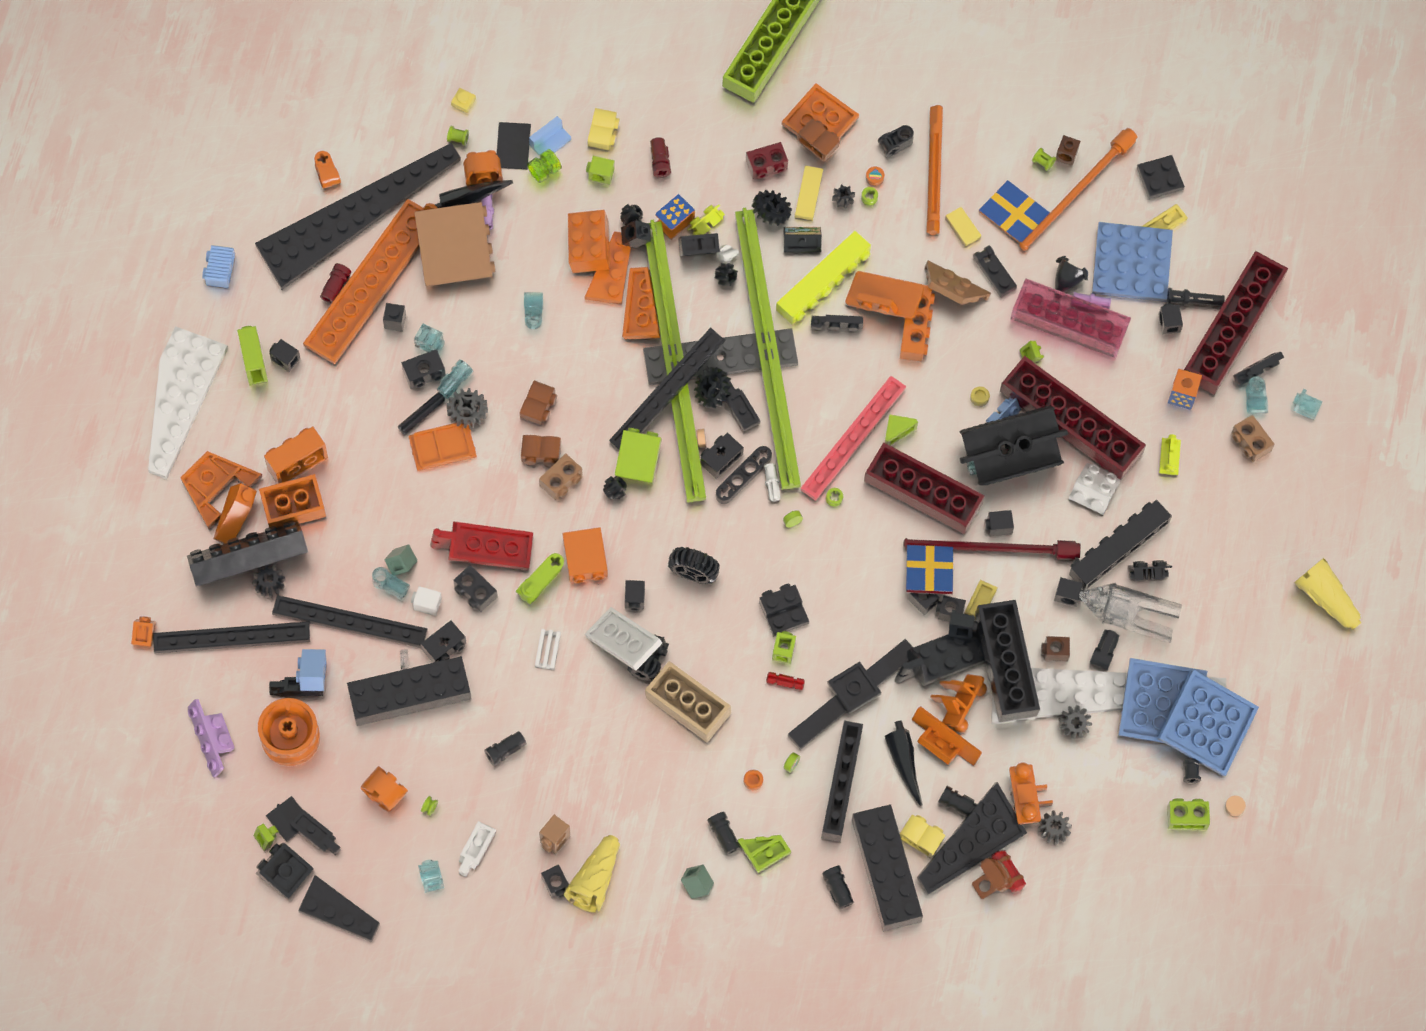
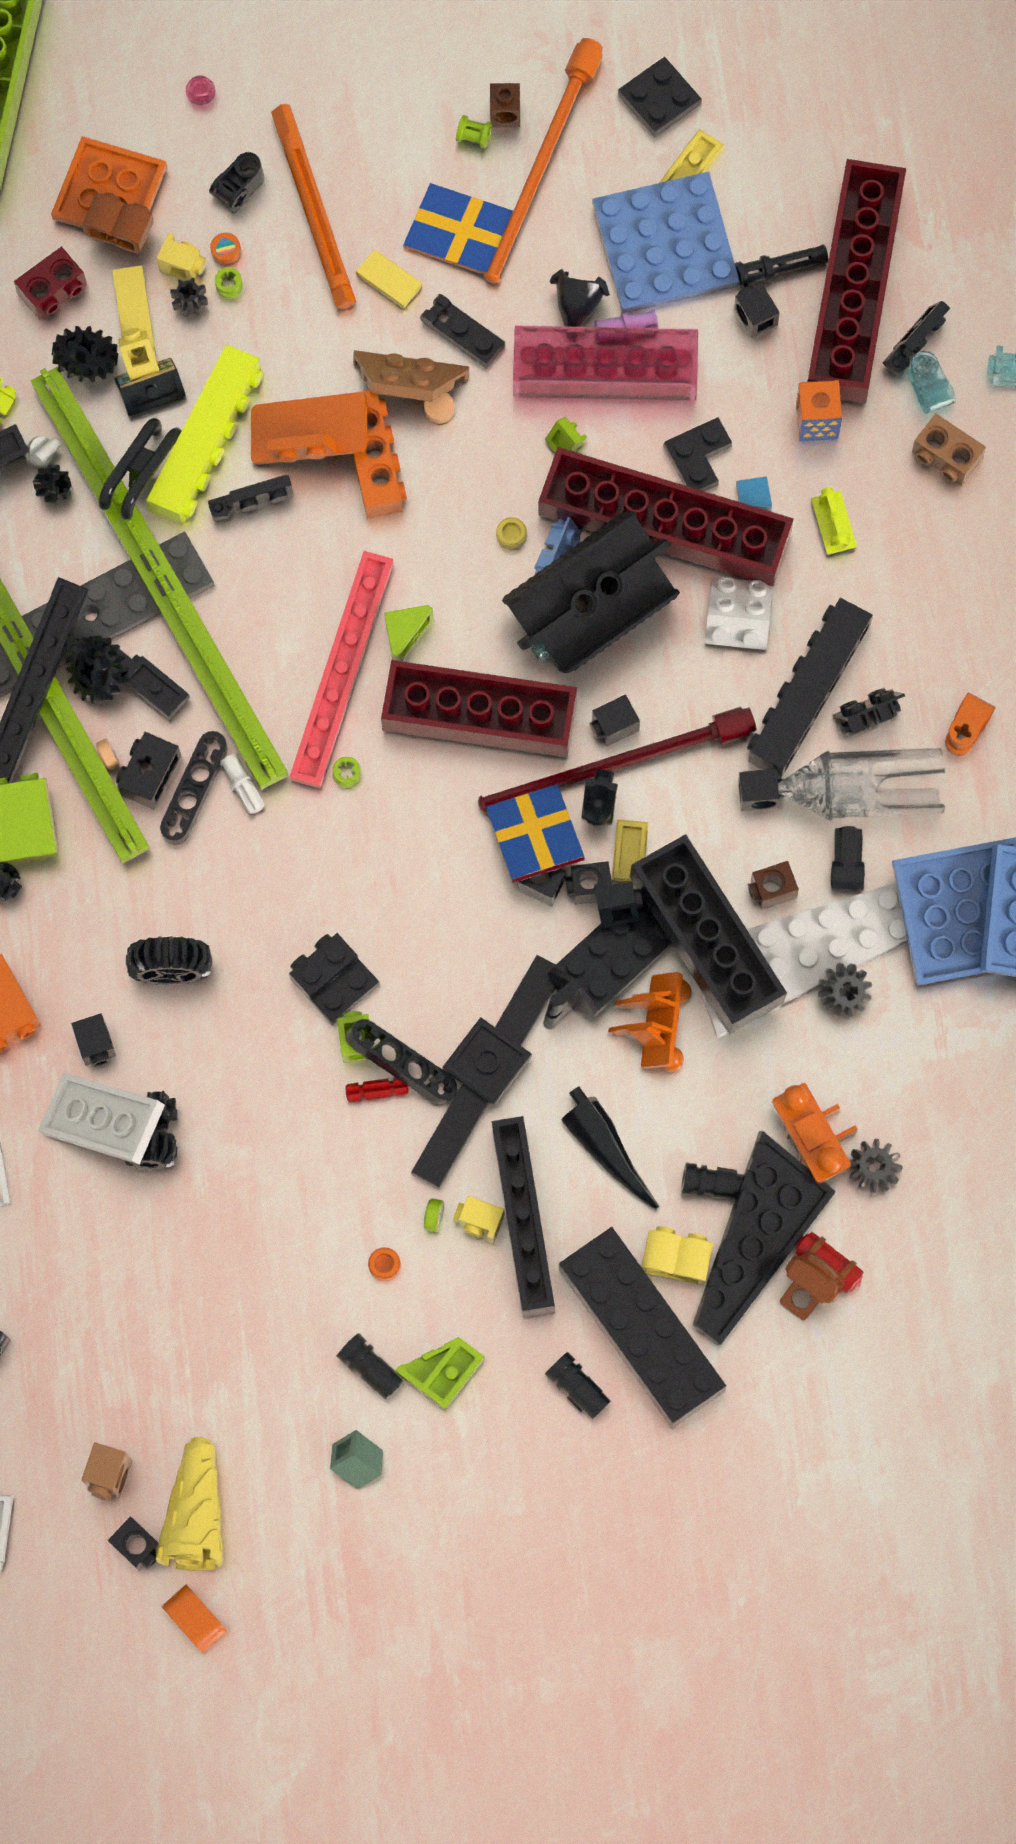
camera: 15 degrees left, 5 degrees up
tan brick [645,661,731,743] -> none
lime tile [783,510,803,528] -> none
orange bracket [912,706,982,766] -> none
none -> black piece [98,418,182,520]
none -> light yellow brick [118,328,159,380]
none -> light yellow brick [157,233,206,281]
none -> orange beam [161,1584,227,1654]
none -> clear pink plate [186,75,216,105]
none -> black beam [346,1019,457,1104]
none -> light nougat tile [424,393,455,424]
none -> light yellow brick [453,1196,505,1245]
none -> black hips [581,769,618,825]
none -> black plate [663,417,732,491]
none -> dark azure tile [736,476,772,510]
none -> orange piece [945,692,996,756]

